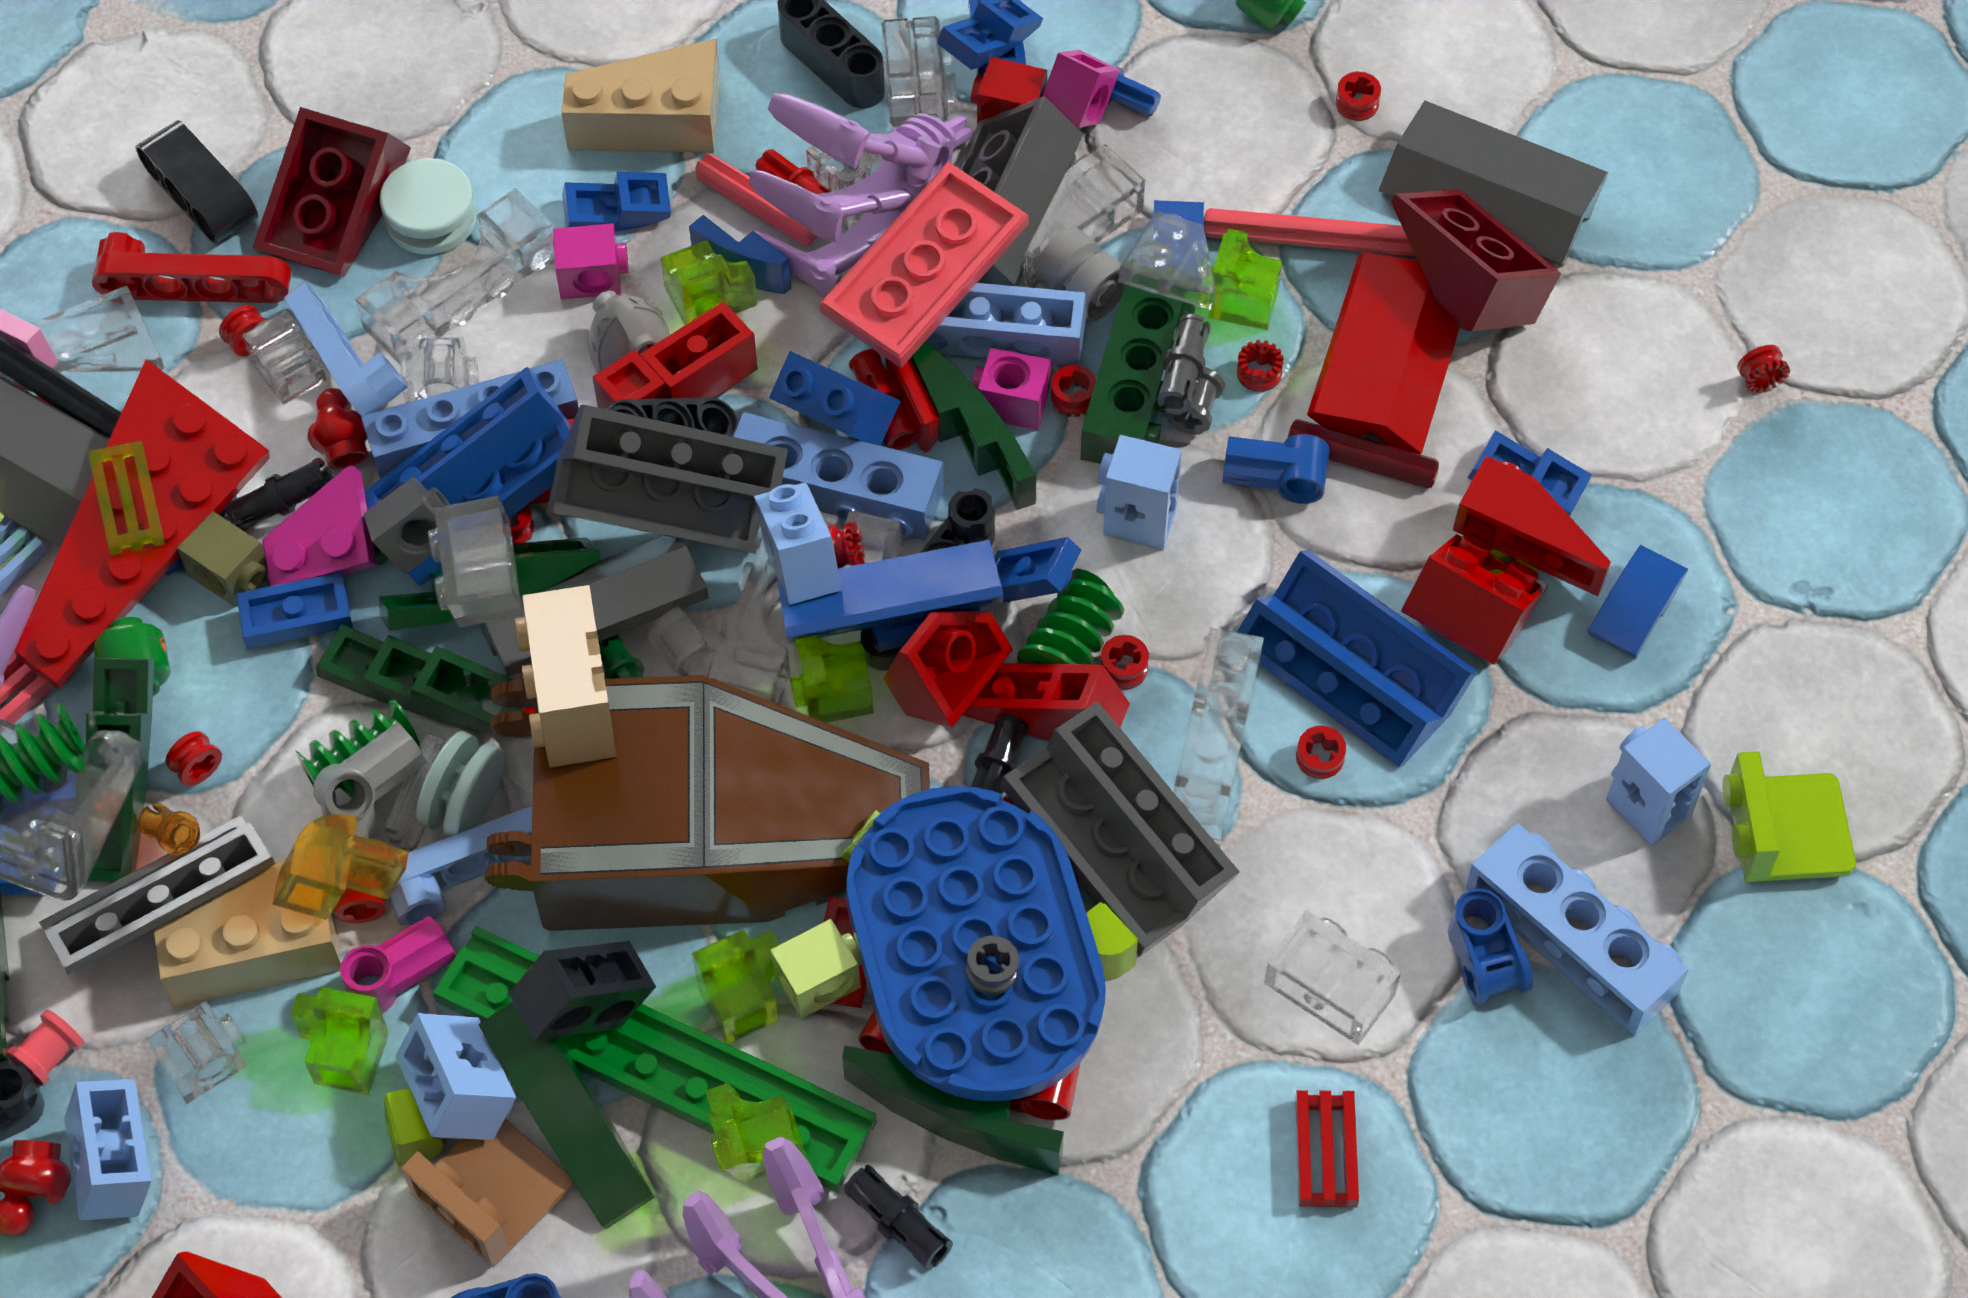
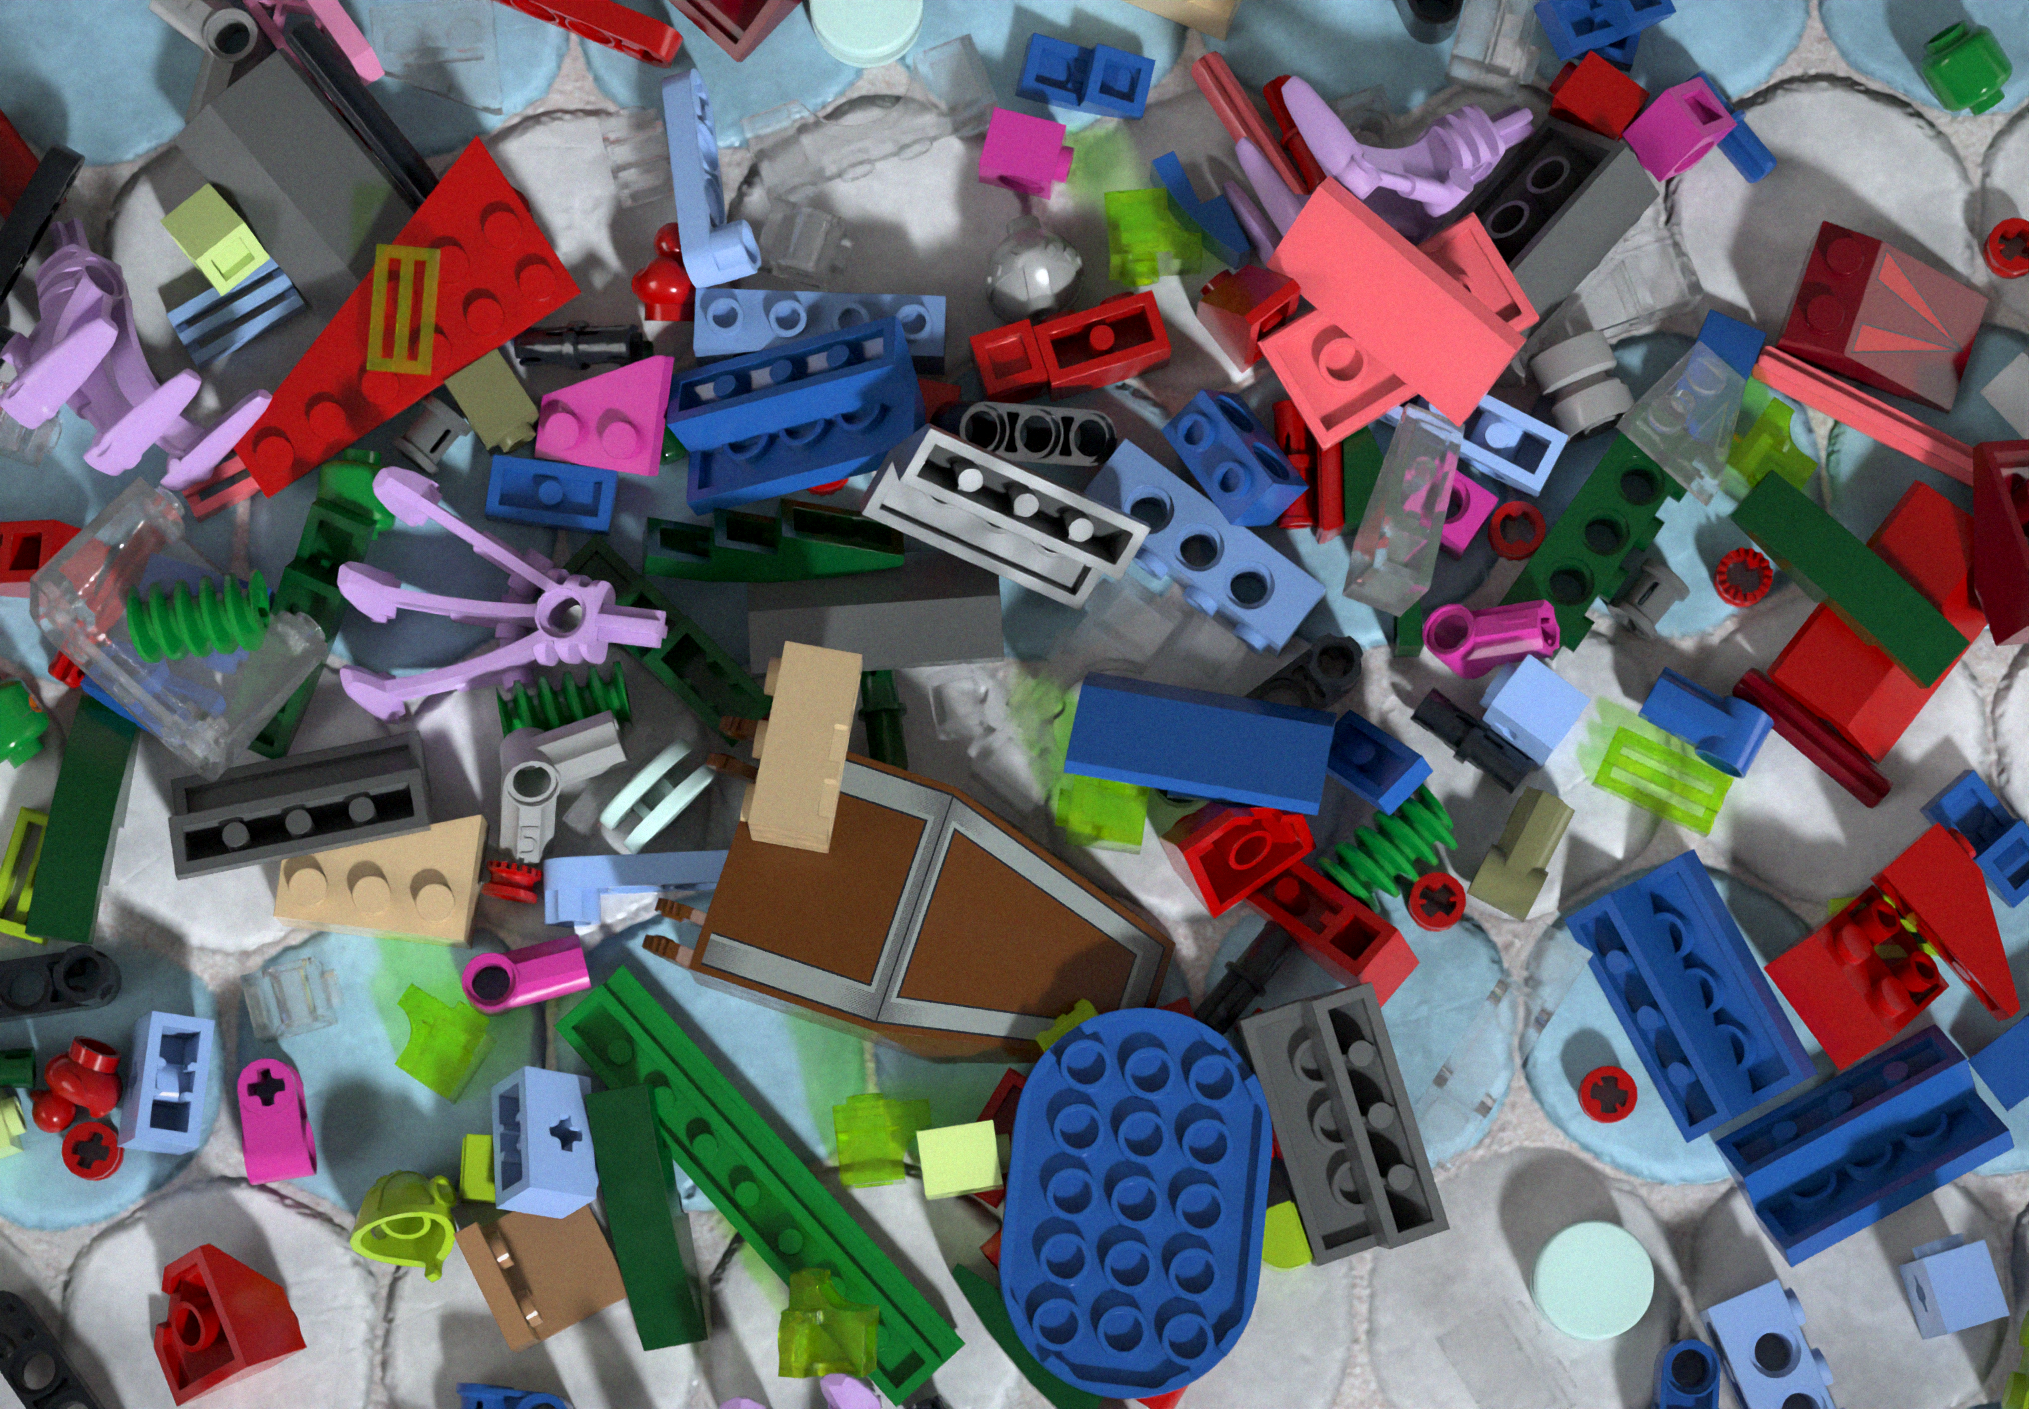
camera: 20 degrees right, 20 degrees up
coral bush [7,1009,84,1087] -> none
clear orange pin [138,803,200,855] -> none
red bush [165,731,222,786] -> none
red bush [219,305,272,356] -> none
clear yellow brick [272,814,409,920] -> none
dark grey brick [364,476,456,575] -> none
clear brick [429,496,523,627] -> none
black brick [508,941,656,1041] -> none
light blue brick [754,482,842,605] -> none
red bush [827,521,865,569] -> none
dark grey bush [965,935,1019,995] -> none
dark grey pin [1157,314,1211,414] -> none
none -> red bush [61,1121,125,1181]
none -> dark pink piece [237,1058,317,1185]
none -> lavender piece [337,466,668,725]
none -> lime helmet [349,1169,457,1283]
none -> dark grey bush [390,394,472,478]
none -> red slope [1196,264,1302,373]
none -> coral tile [1266,175,1527,427]
none -> clear slope [1342,403,1466,617]
none -> black pin [1410,687,1535,795]
none -> dark pink piece [1422,599,1560,679]
none -> olive piece [1467,786,1575,922]
none -> light aqua head [1530,1219,1654,1341]
none -> clear neon green tile [1591,726,1734,838]
none -> blue slope [1715,1024,2014,1268]
none -> dark green slope [1727,470,1971,689]
none -> dark red slope [1774,220,1989,414]

